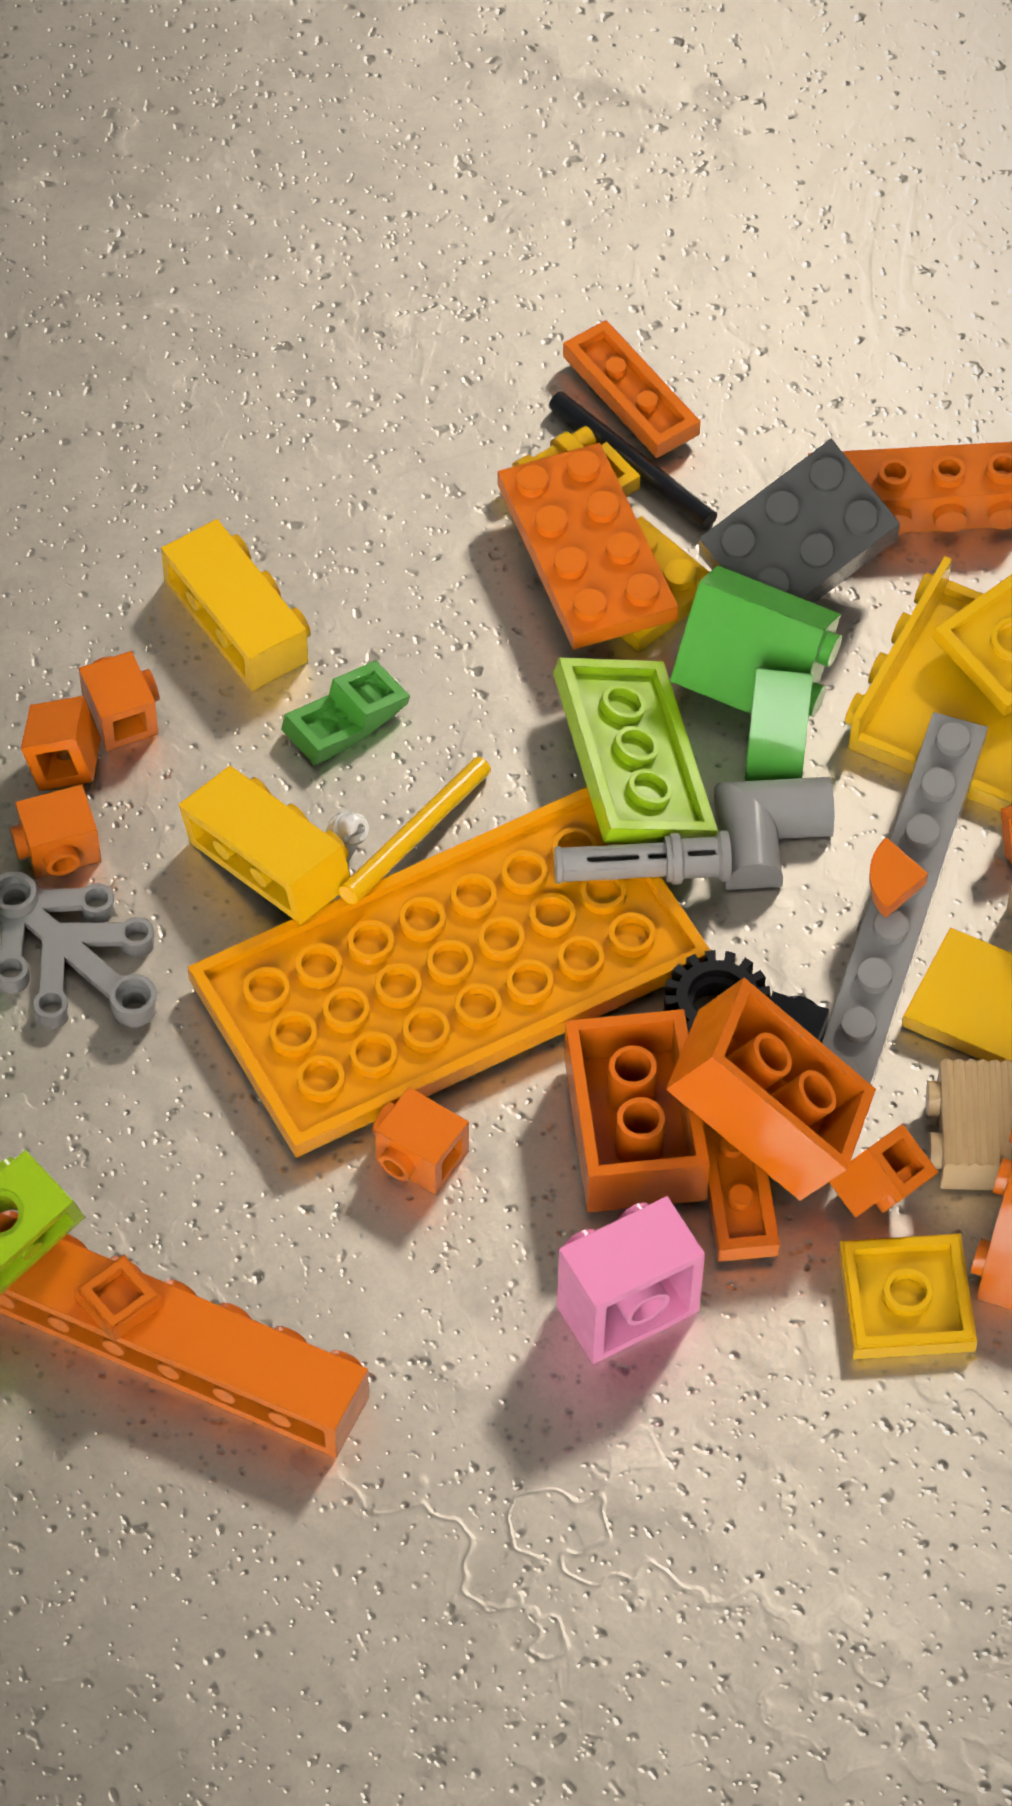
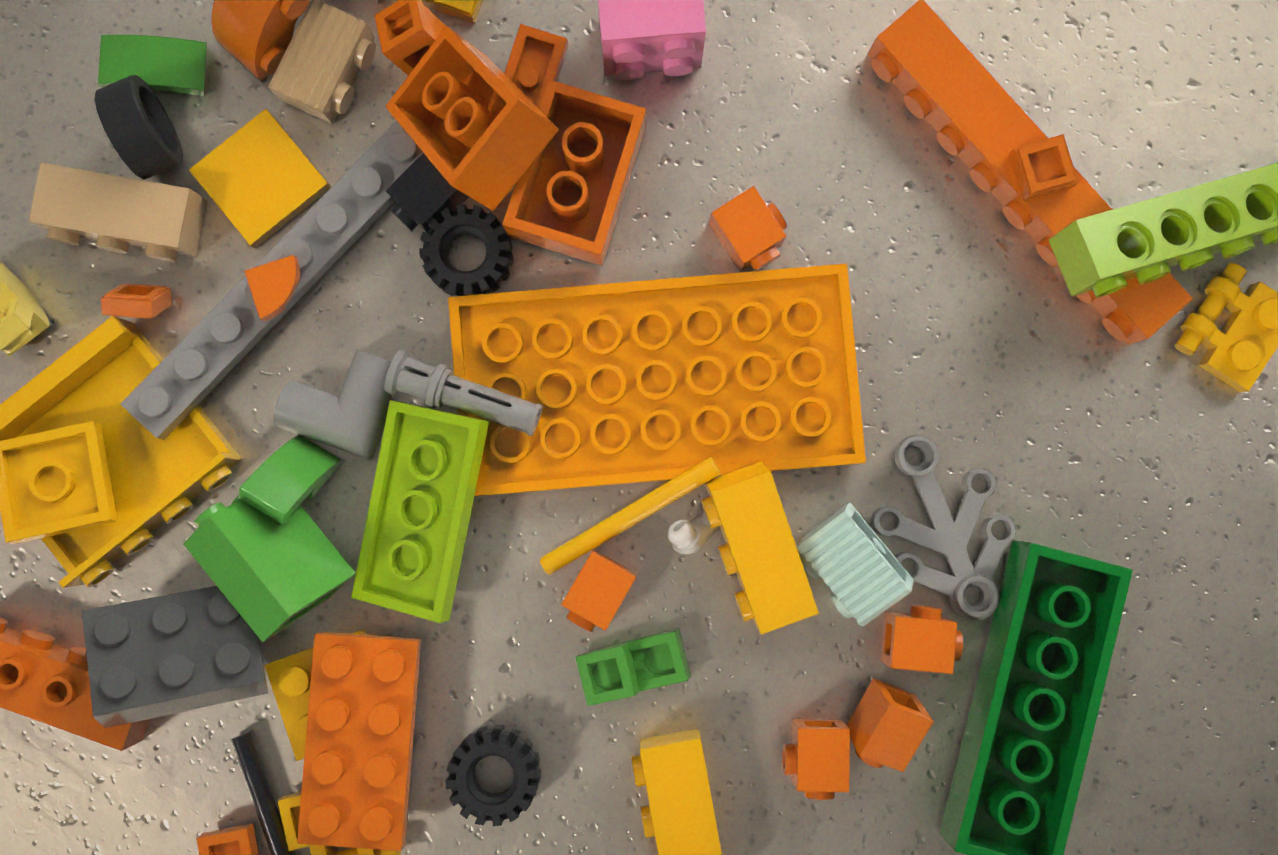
camera: 155 degrees left, 30 degrees up
none -> black tyre [445,725,541,827]
none -> orange brick [561,549,637,632]
none -> light aqua brick [797,502,914,627]

